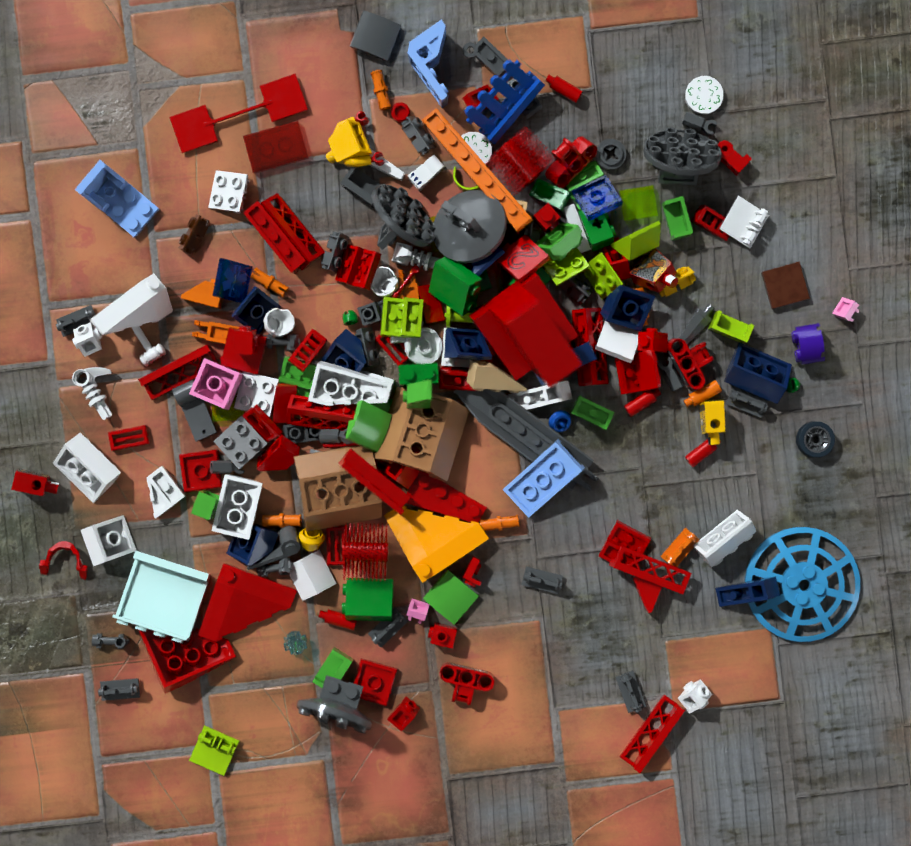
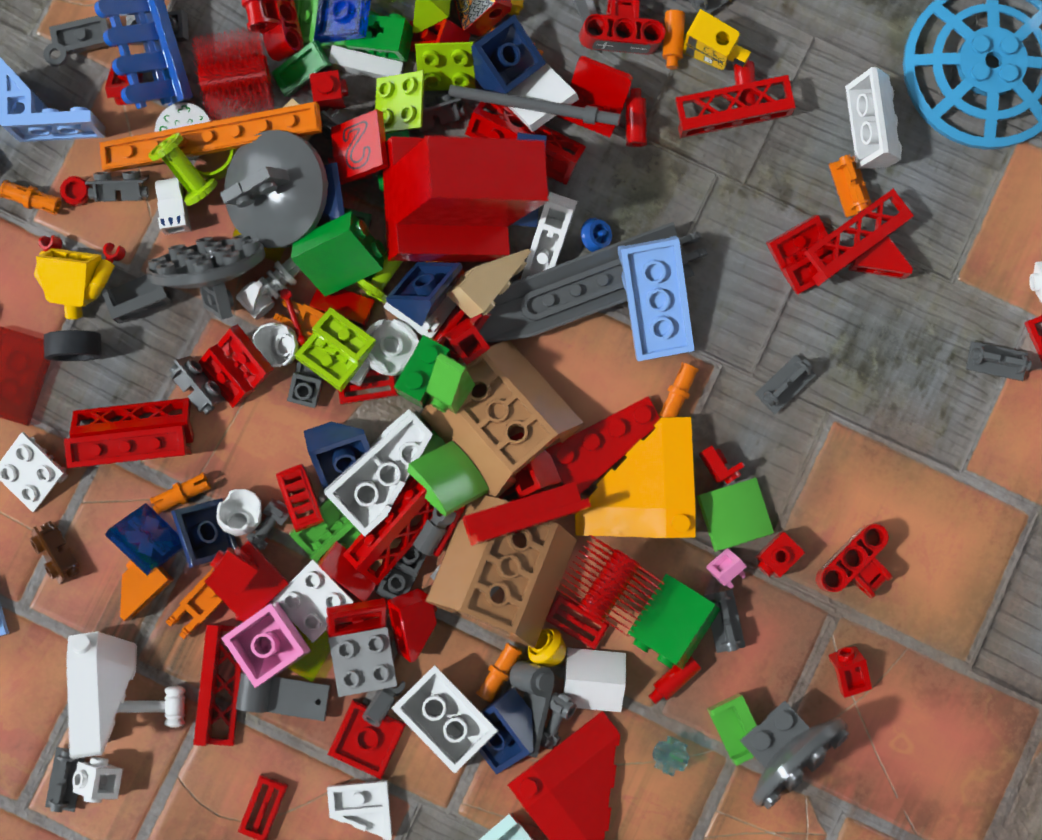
camera: 65 degrees left, 5 degrees down
white piece [72,367,112,420] -> none
bright green panel [191,490,220,520] -> none
green hinge [342,310,358,326] -> none
dark grey hinge [354,327,380,368] -> none
red tile [354,658,398,706] -> none
white piece [369,148,405,181] -> none
bright green slope [535,222,583,261] -> none
bright green panel [570,396,615,430] -> none
red brick [638,328,668,353] -> none
dark grey bar [657,357,683,391] -> none
dark blue slope [715,576,780,607] -> none
none -> black tyre [44,330,102,361]
none -> lime hose [148,133,218,206]
none -> red brick [445,318,490,366]
none -> dark grey bar [449,85,621,126]
none -> red fence [675,75,796,138]

